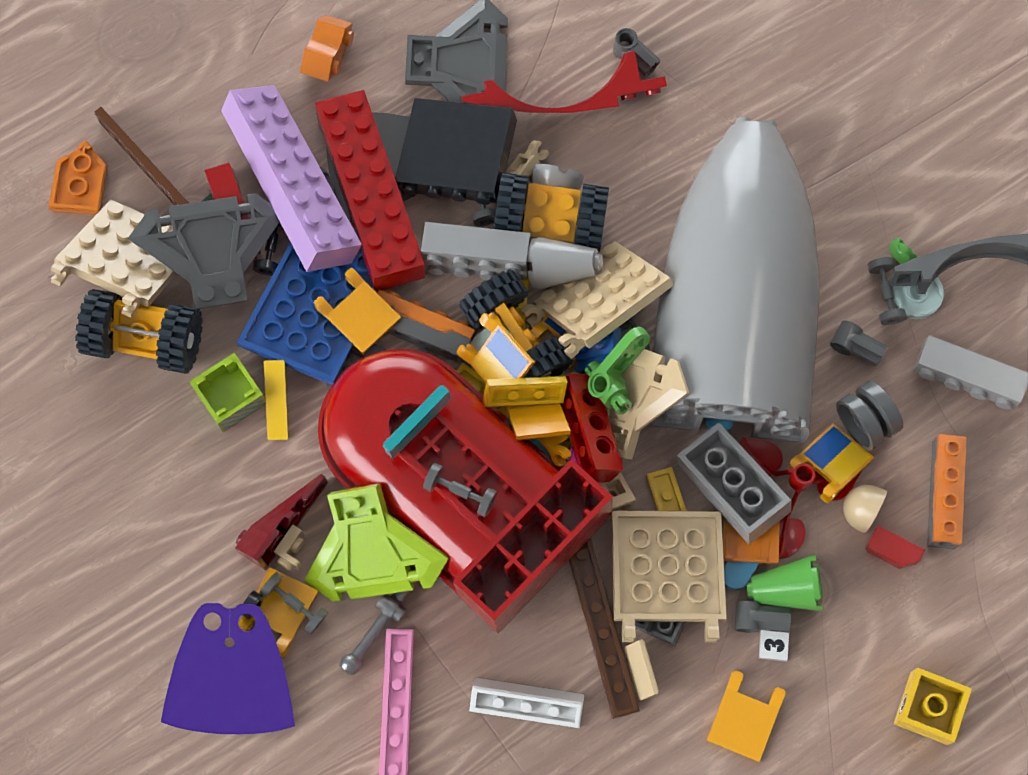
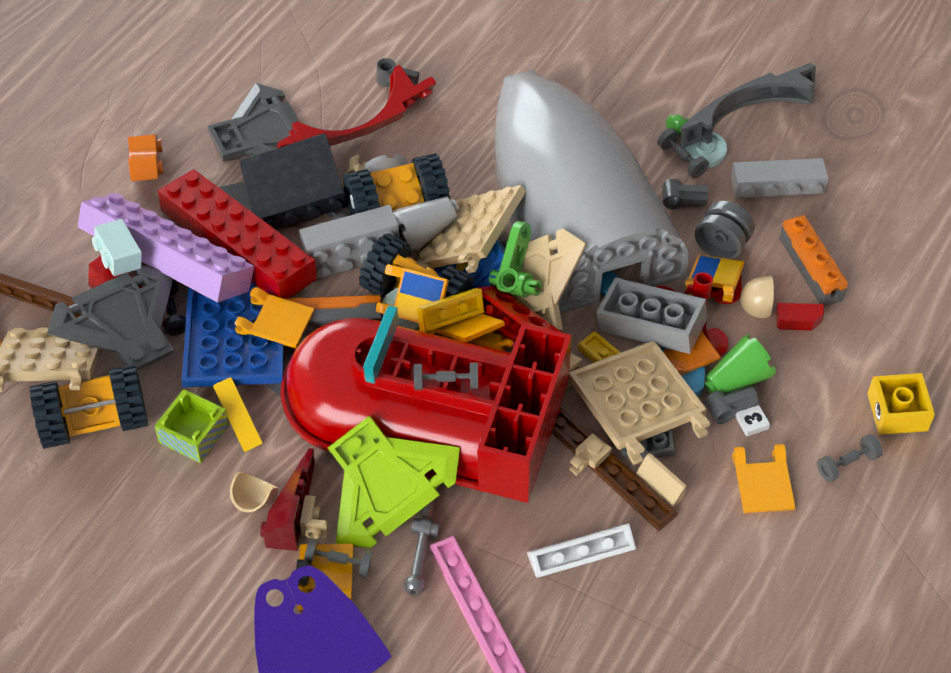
camera: 30 degrees left, 20 degrees down
none -> light aqua brick [92,219,142,276]
none -> tan helmet [230,471,279,512]
none -> tan plate [569,433,612,476]
none -> dark grey wheel [817,434,883,482]

